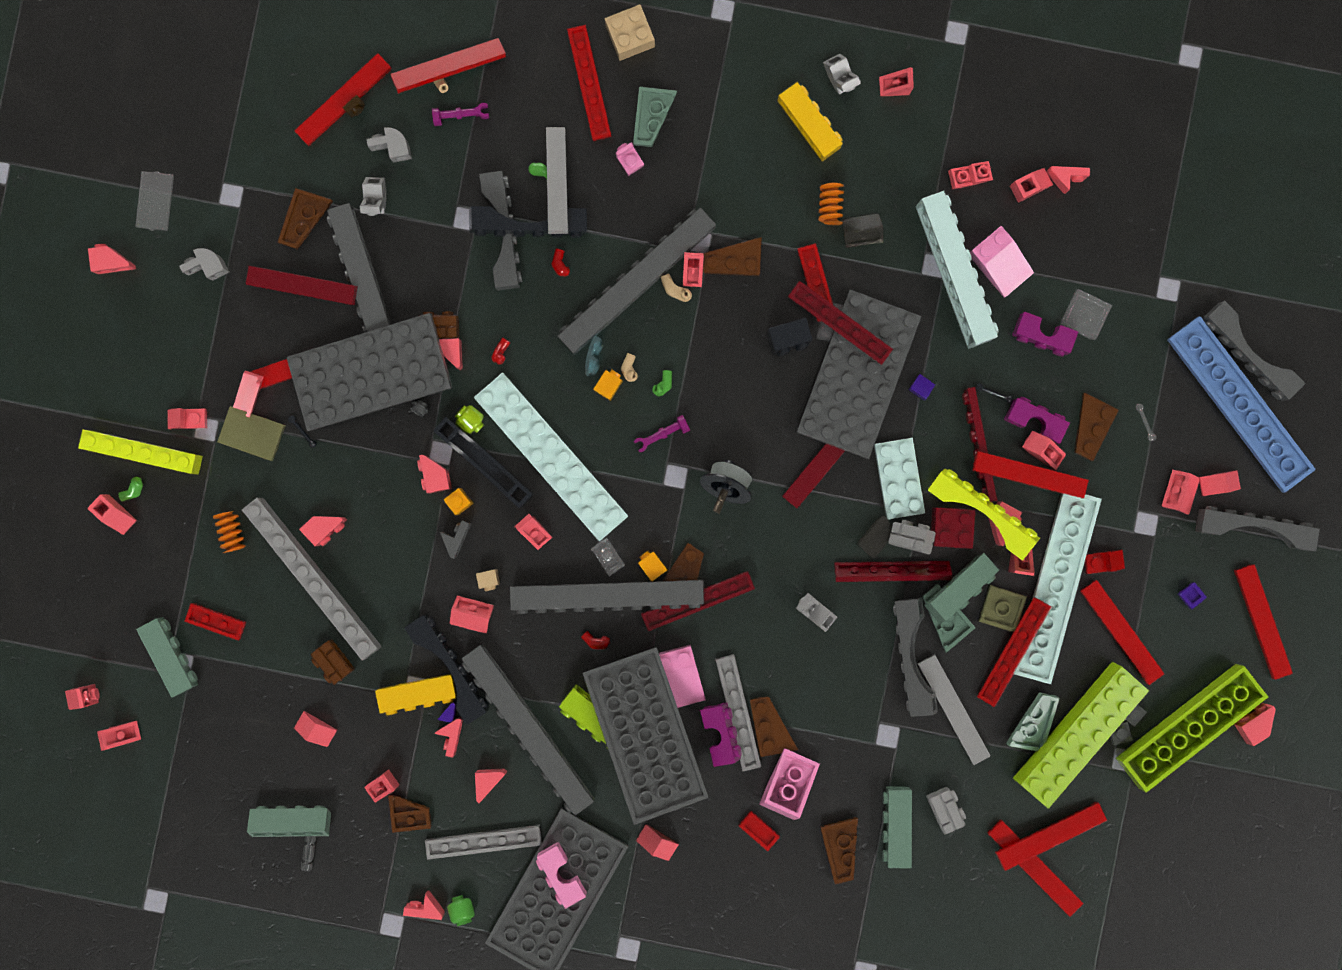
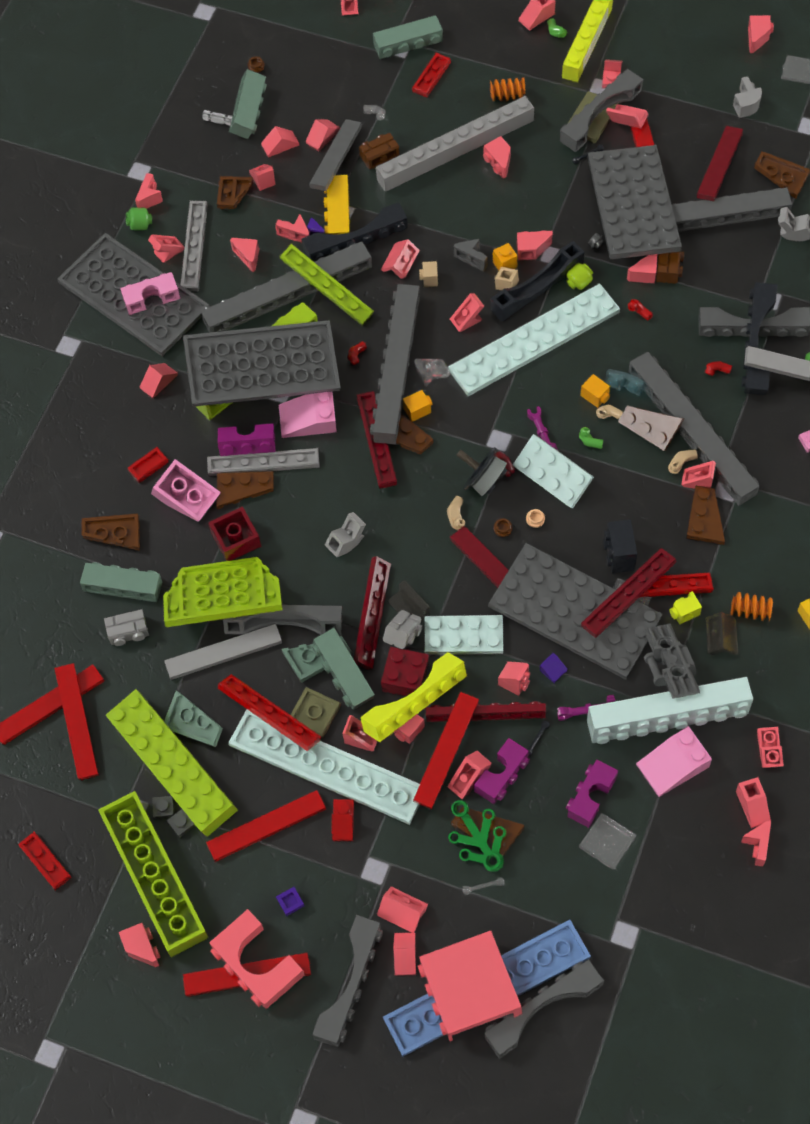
camera: 100 degrees right, 25 degrees down
none -> red tile [18,832,72,891]
none -> coral slope [148,235,185,263]
none -> lime plate [163,557,282,627]
none -> dark red brick [208,506,261,561]
none -> coral arch [210,909,305,1009]
none -> reddish brown plate [248,57,265,73]
none -> coral slope [261,126,299,157]
none -> lime tile [280,244,374,326]
none -> dark grey tile [309,119,362,191]
none -> clear arm [364,105,386,120]
none -> coral panel [418,931,522,1041]
none -> tan arm [447,496,465,530]
none -> green plant [448,800,507,872]
none -> reddish brown plate [493,518,513,537]
none -> tan plate [495,267,519,290]
none -> dark red arm [495,451,515,477]
none -> coral slope [498,662,530,696]
none -> light aqua plate [513,434,594,508]
none -> light nougat plate [526,509,545,528]
none -> magenta piece [557,695,615,721]
none -> dark grey arch [560,69,643,152]
none -> wing [618,406,685,451]
none -> dark grey piece [644,623,700,699]
none -> neon yellow brick [669,591,702,624]

